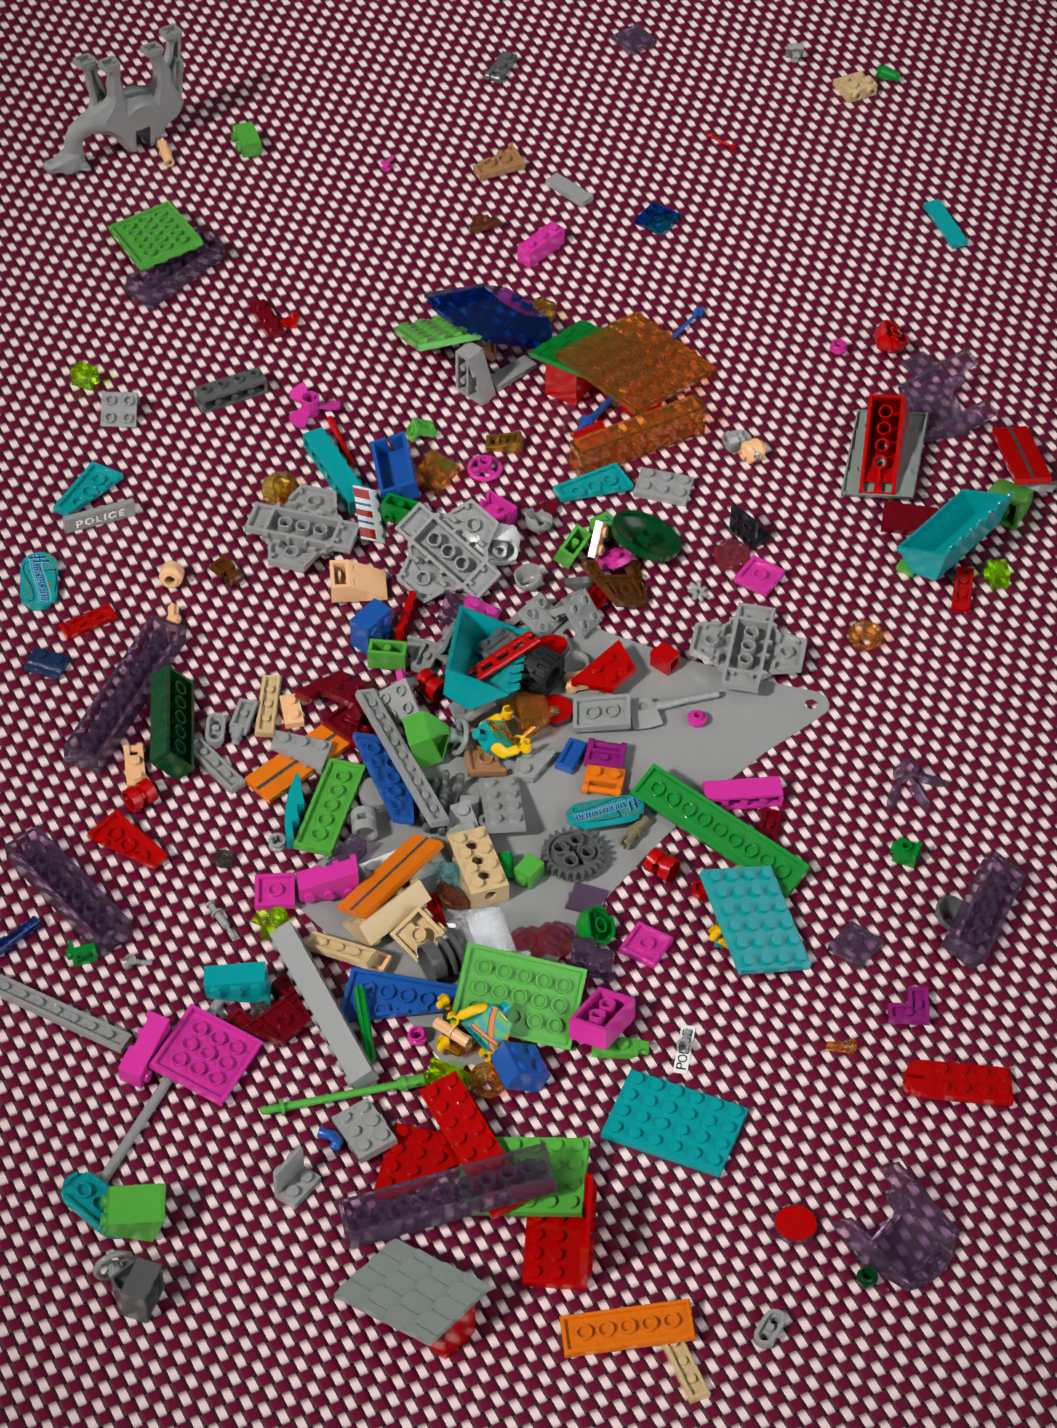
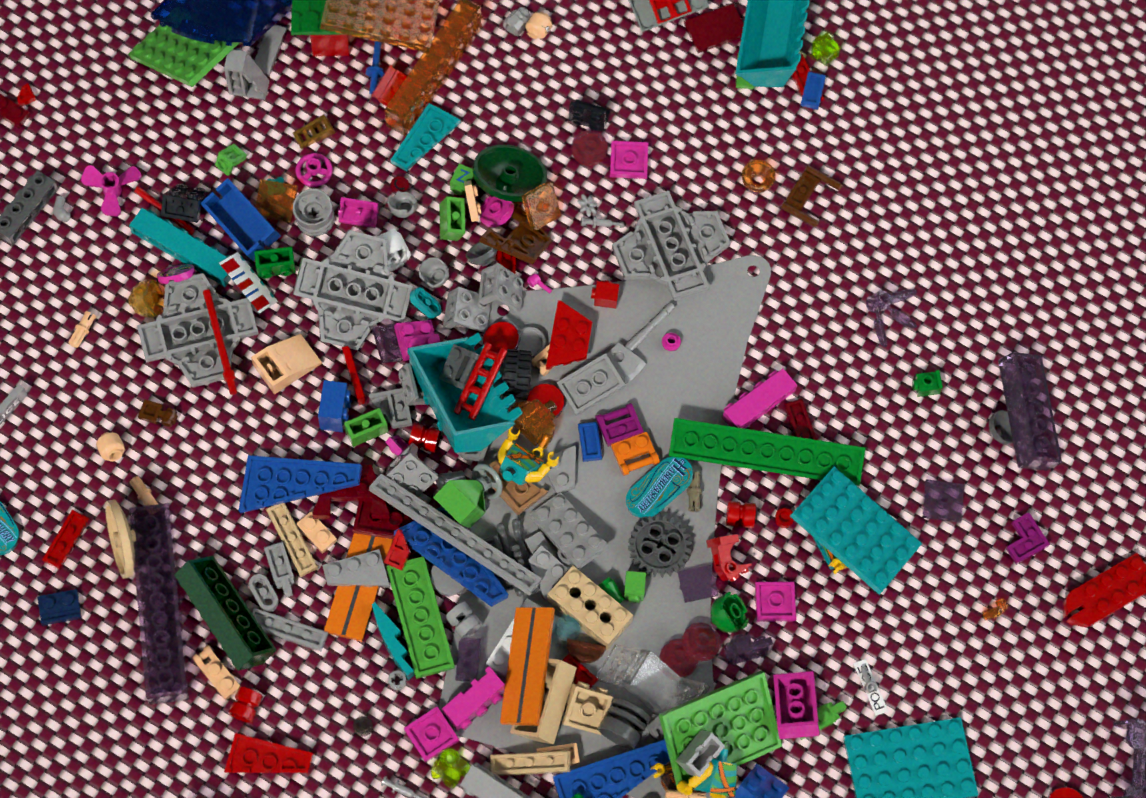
camera: 35 degrees left, 20 degrees up
light grey plate [633,467,694,507] -> none
none -> light grey arm [53,196,71,222]
none -> light nougat axle [69,311,96,348]
none -> tan dish [105,499,136,579]
none -> dark pink tile [157,264,195,284]
none -> black bracket [161,184,210,223]
none -> red bar [203,289,237,395]
none -> blue wing [239,455,362,513]
none -> light grey wheel [293,189,335,236]
none -> red tile [384,529,410,571]
none -> teal plate [410,287,441,319]
none -> clear orange plate [522,181,561,231]
none -> dark pink hand [527,274,552,294]
none -> light grey piece [581,216,625,228]
none -> light grey brick [676,730,725,777]
none -> red tile [706,534,752,582]
none -> reddish brown plate [781,165,842,227]
none -> blue tile [800,71,826,110]

